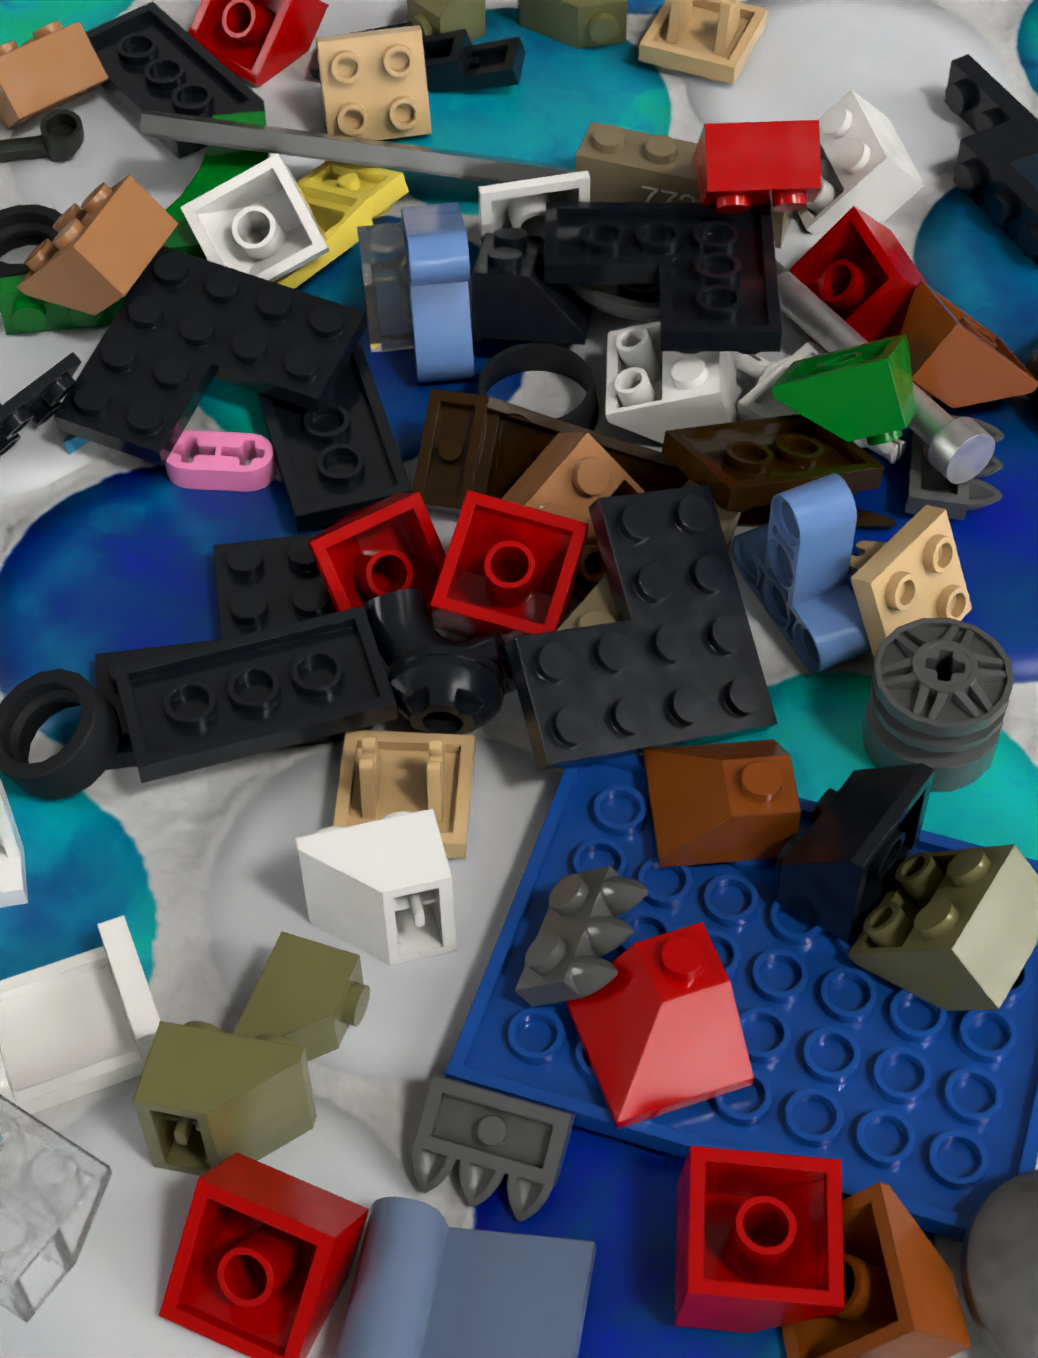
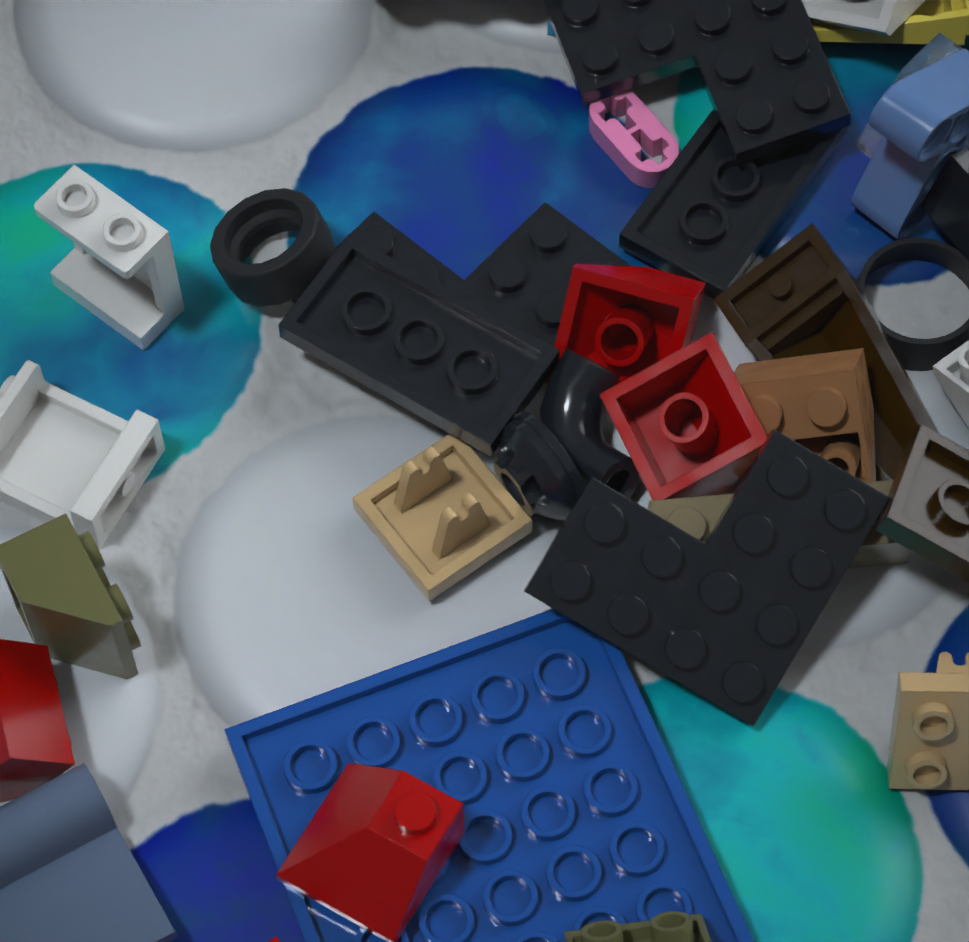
camera: 50 degrees right, 10 degrees up
olive slope [233,931,370,1062] -> none
white slope [295,808,457,965] -> none
dark grey plate [411,1074,576,1222] -> none
dark grey plate [515,865,649,1007] -> none
dark orange slope [643,739,801,868] -> none
medium blue beam [732,473,872,674] -> none
black slope [774,763,935,943] -> none
dark grey wheel [862,618,1014,792] -> none

